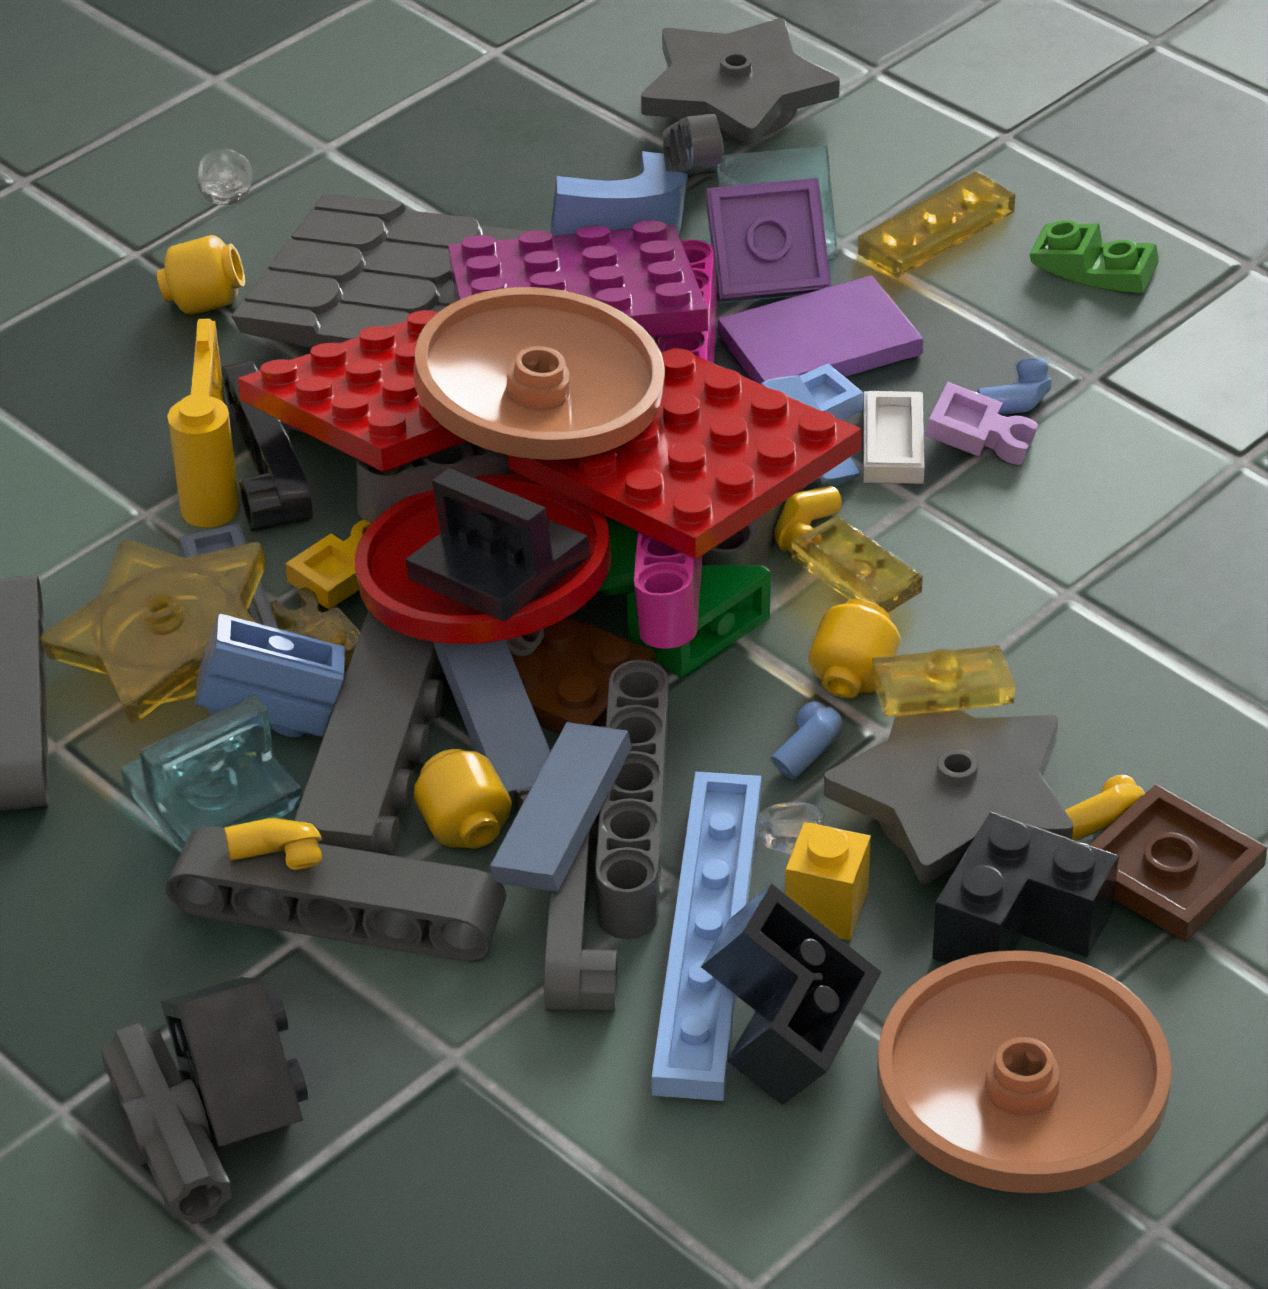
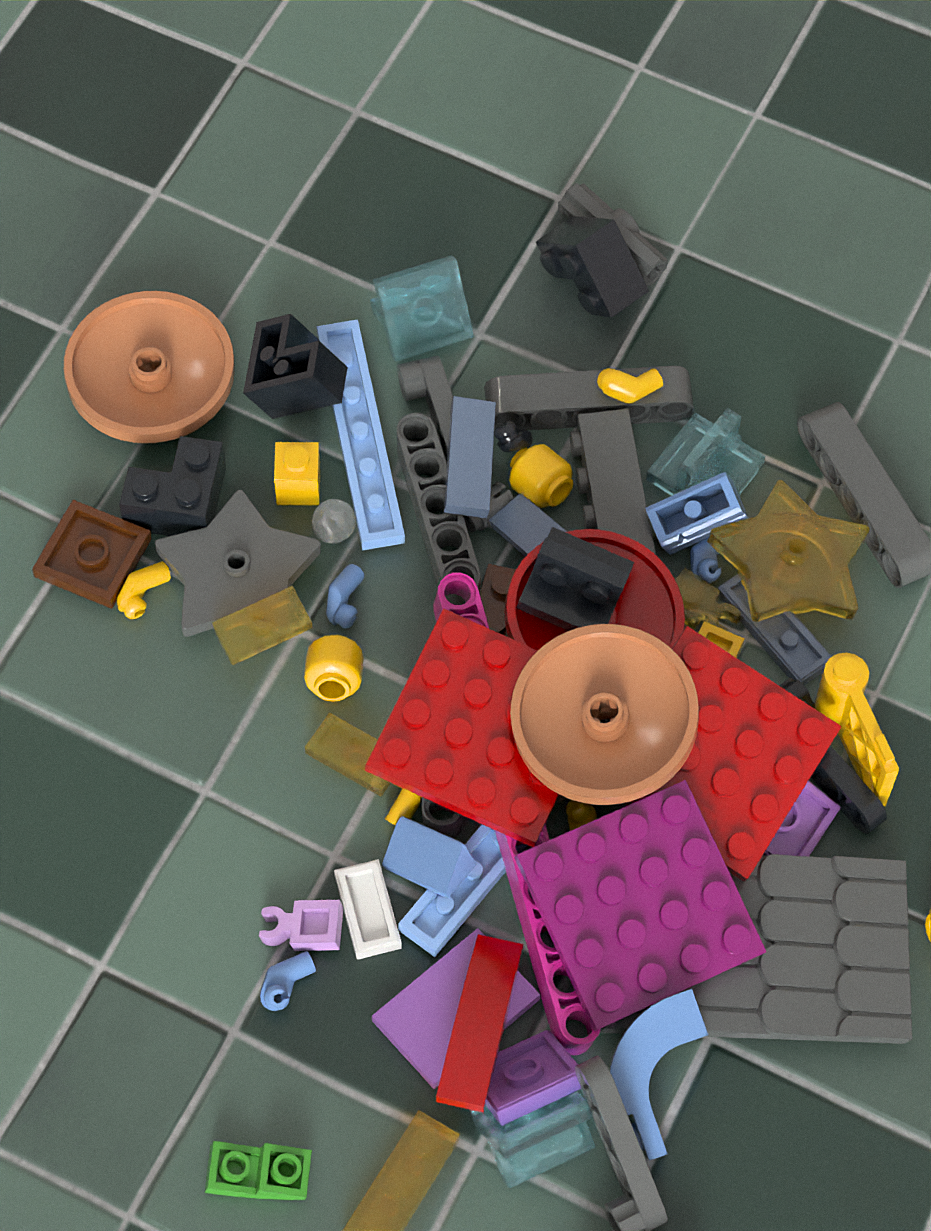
camera: 160 degrees right, 20 degrees up
none -> clear light blue bracket [370,255,474,361]
none -> red slope [436,934,523,1113]
none -> black arm [494,421,533,452]

